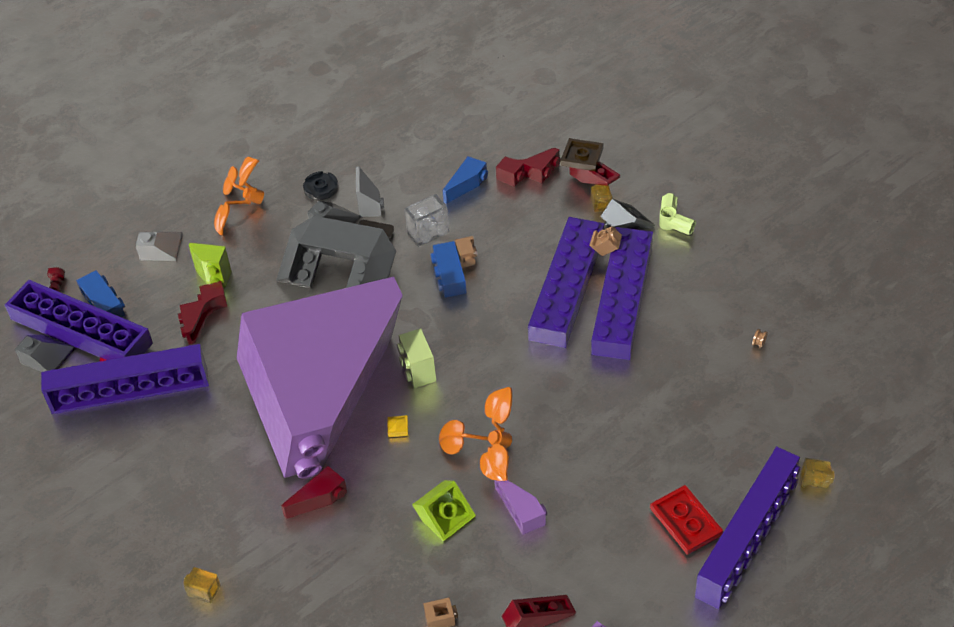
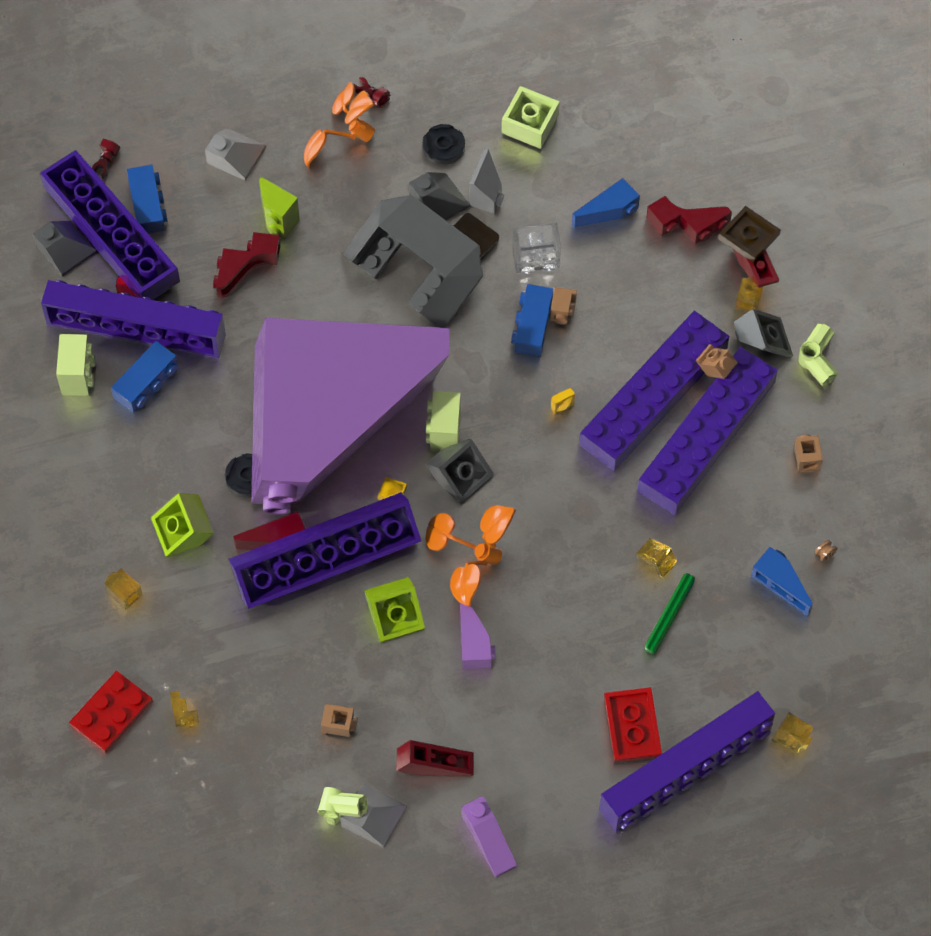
camera: 20 degrees right, 15 degrees up
none -> yellowish green brick [56,334,96,396]
none -> blue brick [111,341,178,413]
none -> lime slope [151,493,214,557]
none -> black tile [225,453,252,498]
none -> dark purple brick [228,492,422,609]
none -> dark red piece [353,77,391,108]
none -> dark grey slope [426,438,494,503]
none -> yellowish green brick [502,86,559,149]
none -> yellow tile [551,388,575,414]
none -> clear yellow bracket [636,538,677,577]
none -> green axle [644,573,695,654]
none -> blue slope [751,547,813,616]
none -> medium nougat brick [794,434,823,472]

